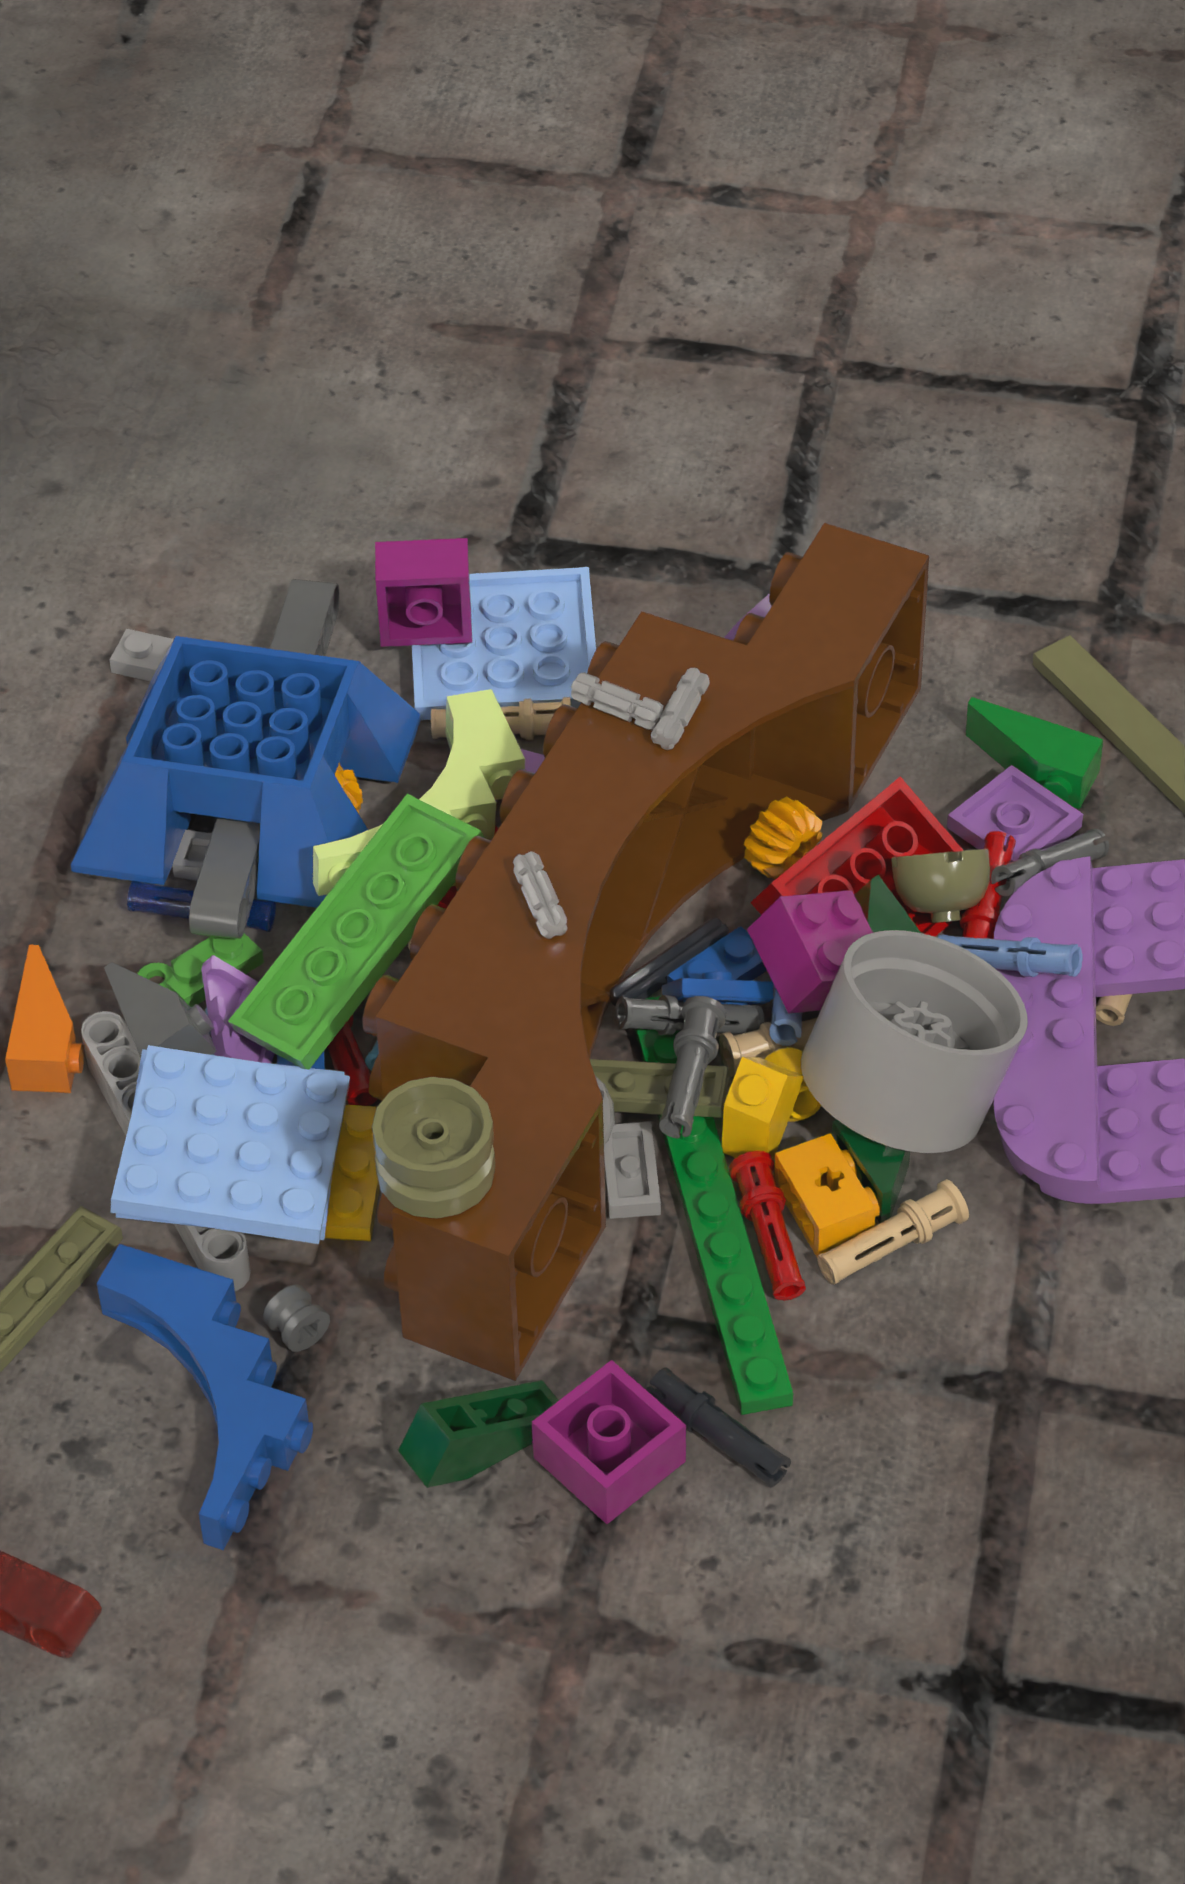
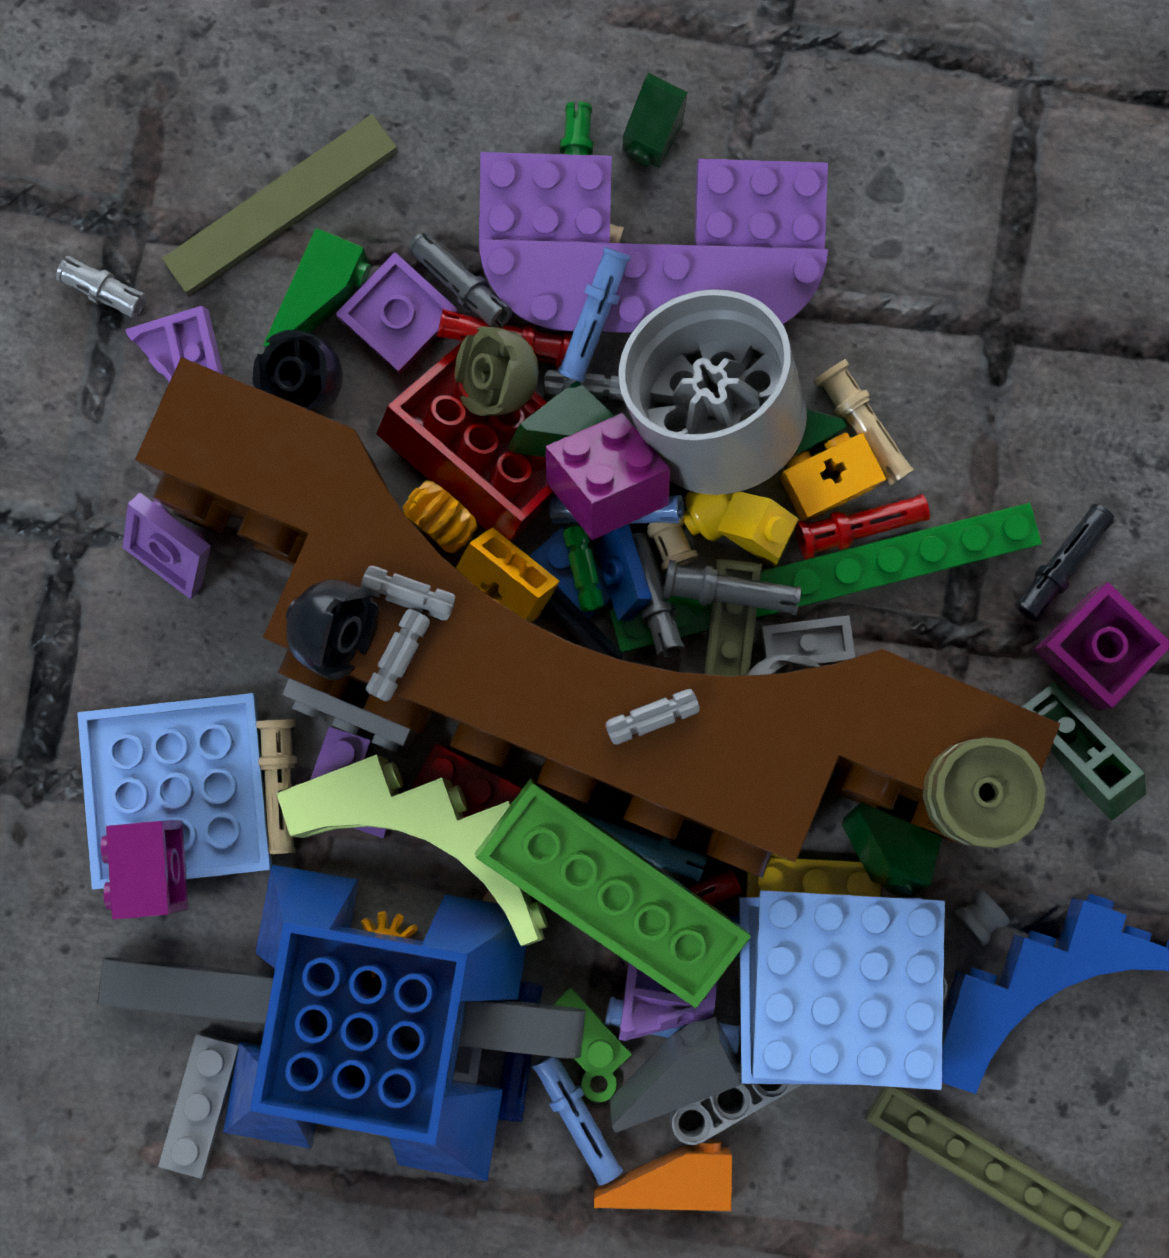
camera: 95 degrees left, 35 degrees up
none -> light grey pin [56,256,146,319]
none -> medium lavender wing [126,306,224,382]
none -> black cylinder [252,330,343,414]
none -> black cylinder [286,579,379,680]
none -> light orange brick [456,527,560,623]
none -> medium blue pin [532,1056,623,1186]
none -> green axle [563,526,604,612]
none -> dark green slope [842,802,942,898]

